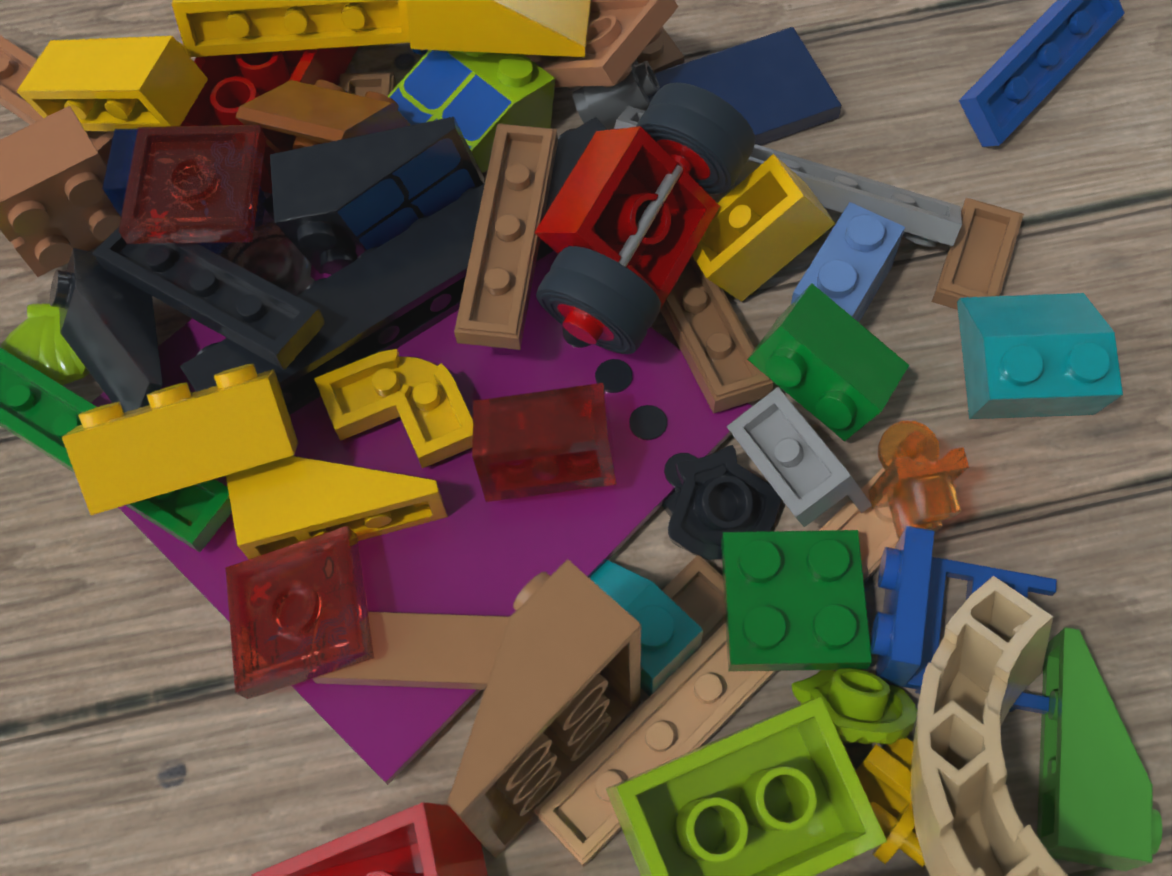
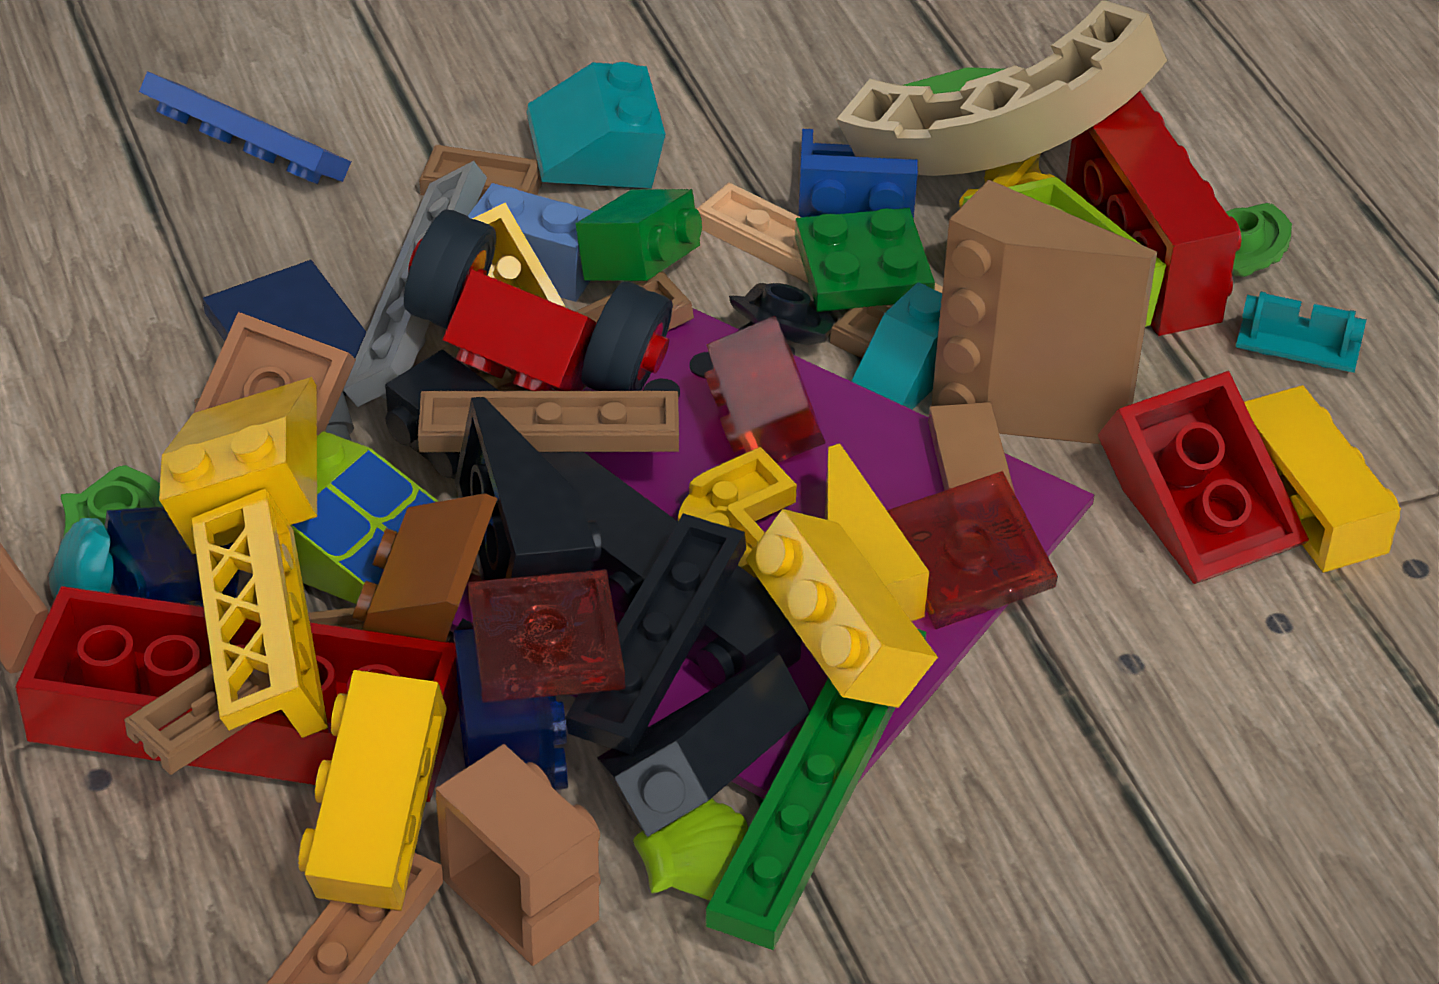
camera: 105 degrees left, 20 degrees down
light grey panel [726,387,872,527] -> none
lime animal [792,668,917,744] -> none
clear orange hips [868,421,969,539] -> none

